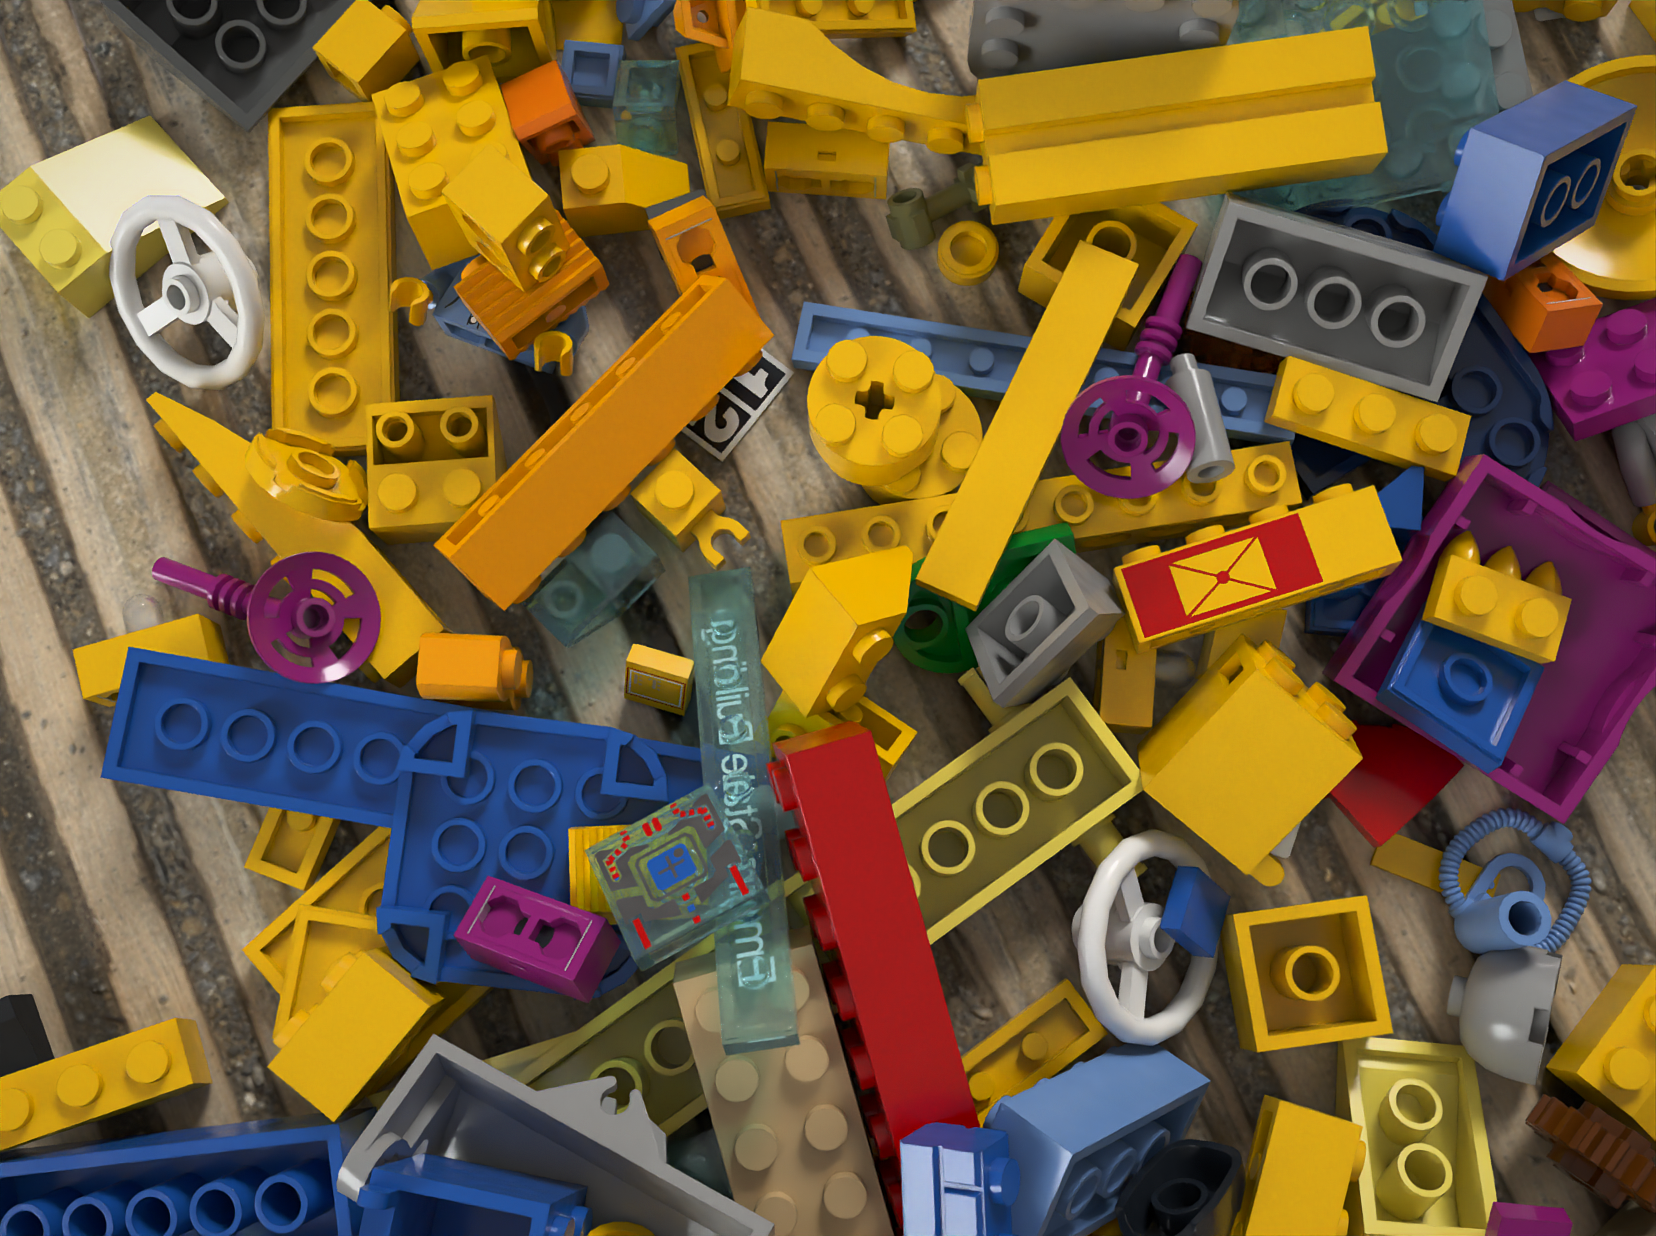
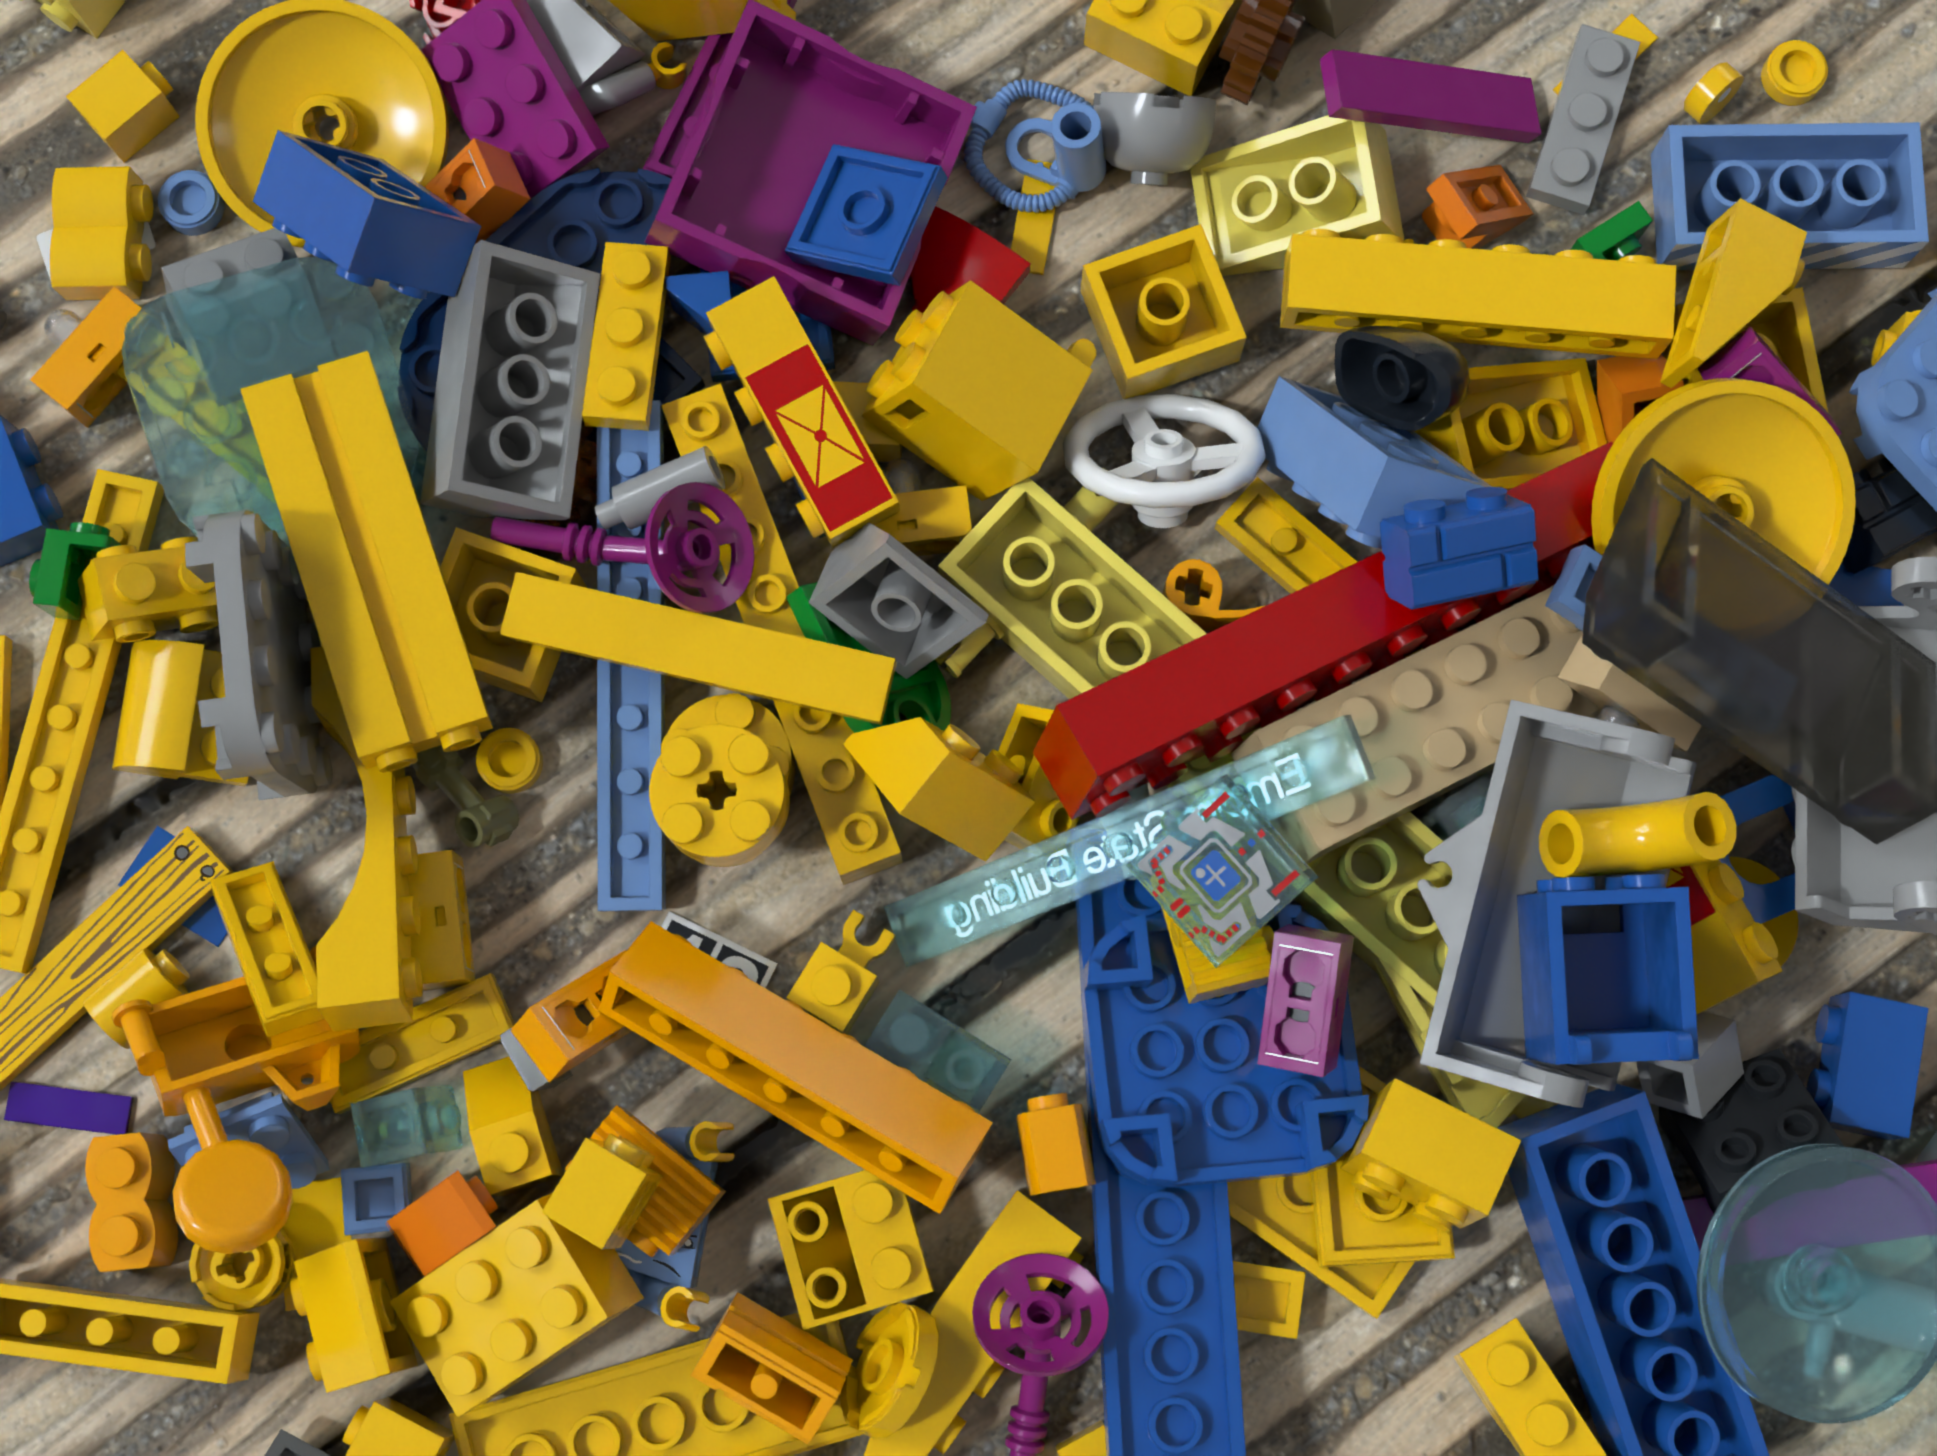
camera: 105 degrees left, 0 degrees up
yellow tile [624,644,695,716] -> none
blue tile [1160,866,1231,958] -> none
yellow plate [1422,531,1572,664] -> none
none -> medium blue tile [158,170,225,236]
none -> light orange brick [690,1292,853,1444]
none -> light orange panel [1162,559,1266,632]

